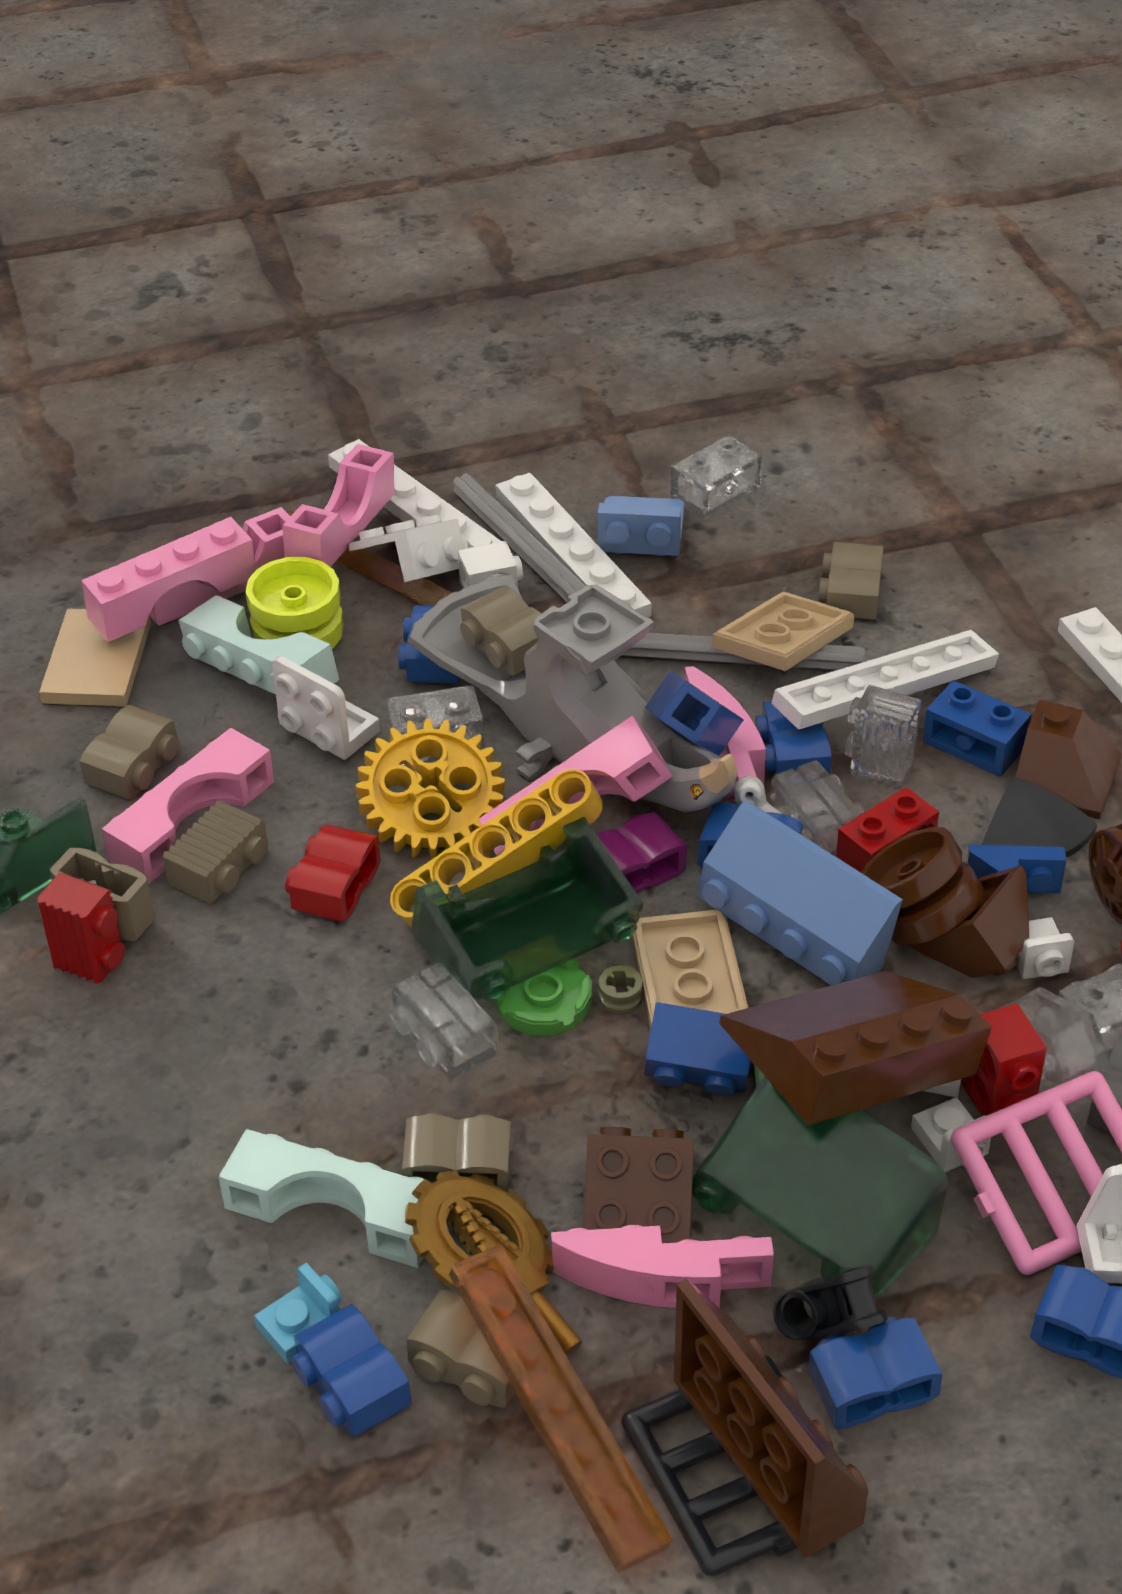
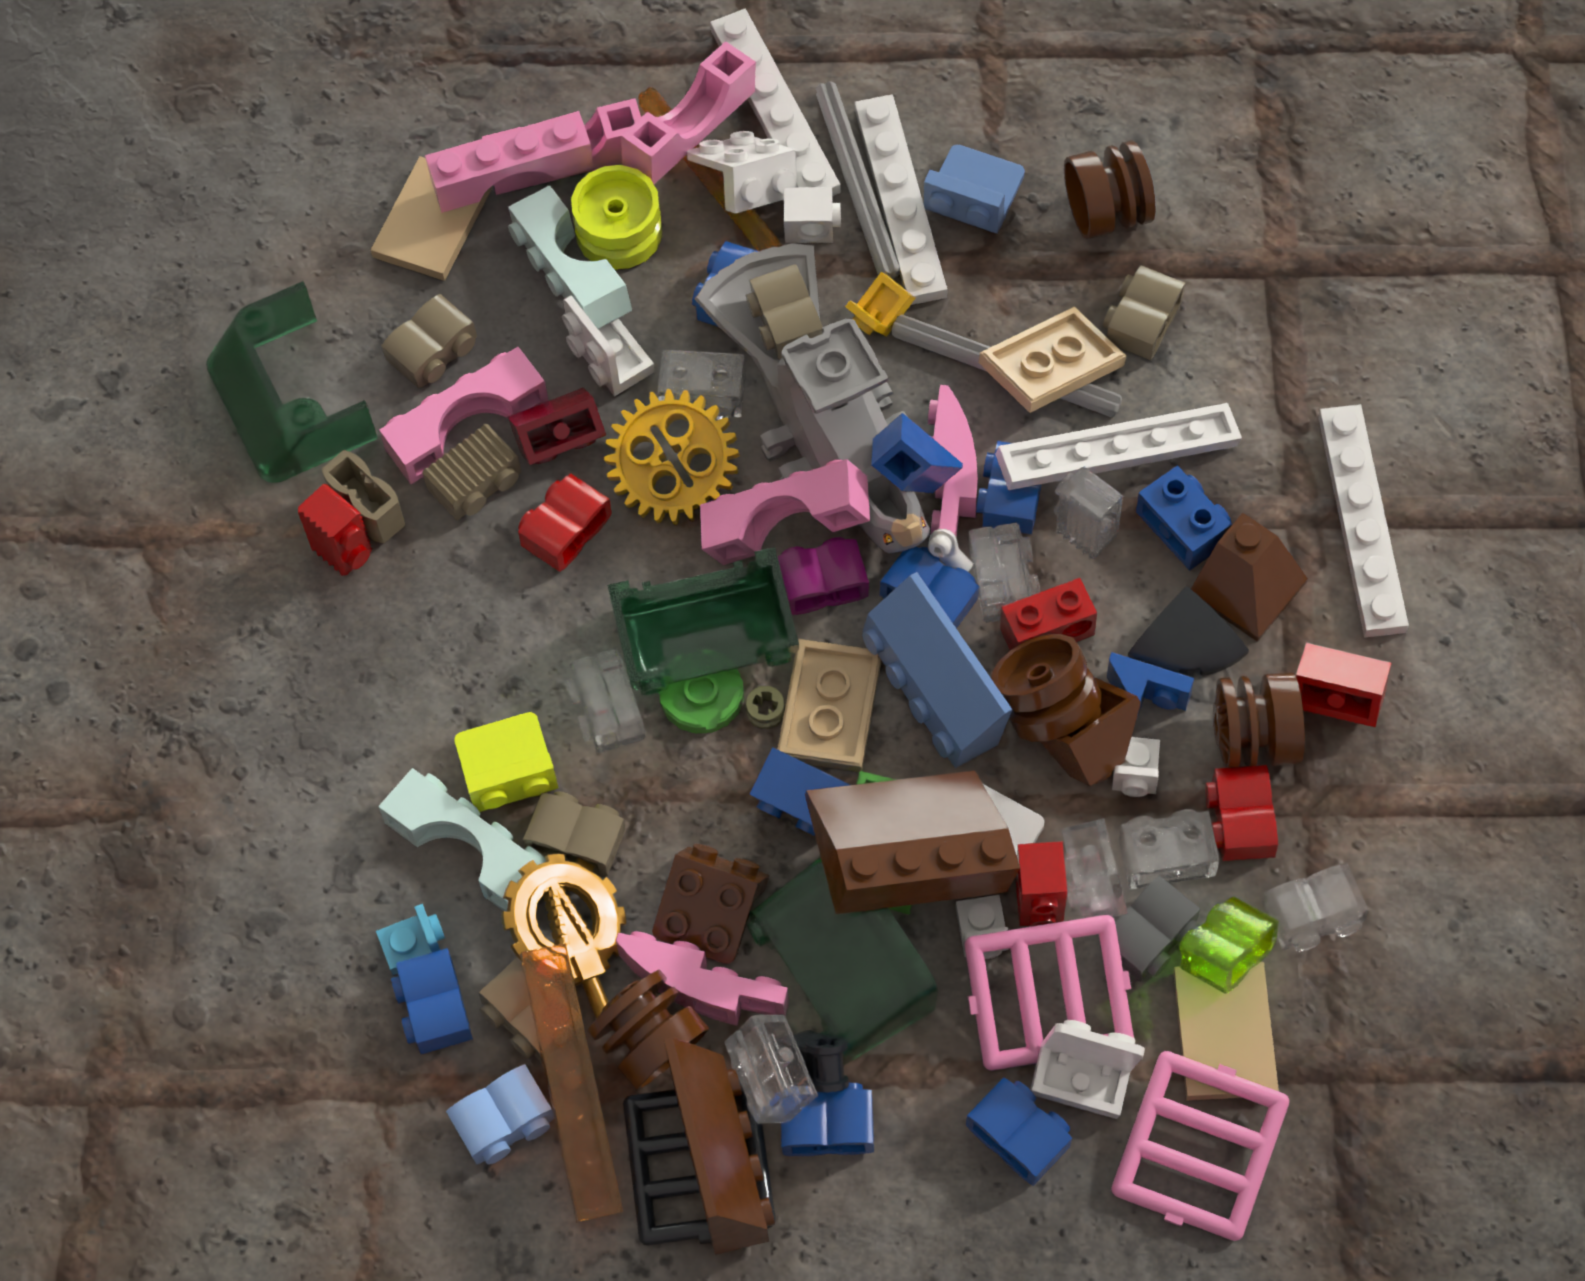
camera: 20 degrees right, 20 degrees up
yellow beam [390,769,602,933] -> none
clear brick [670,434,762,520] -> none
none -> light blue brick [446,1064,555,1165]
none -> neon yellow bracket [454,712,559,812]
none -> dark red brick [507,387,606,465]
none -> reddish brown wheel [588,969,709,1091]
none -> clear brick [724,1015,818,1123]
none -> reddish brown wheel [1064,140,1156,239]

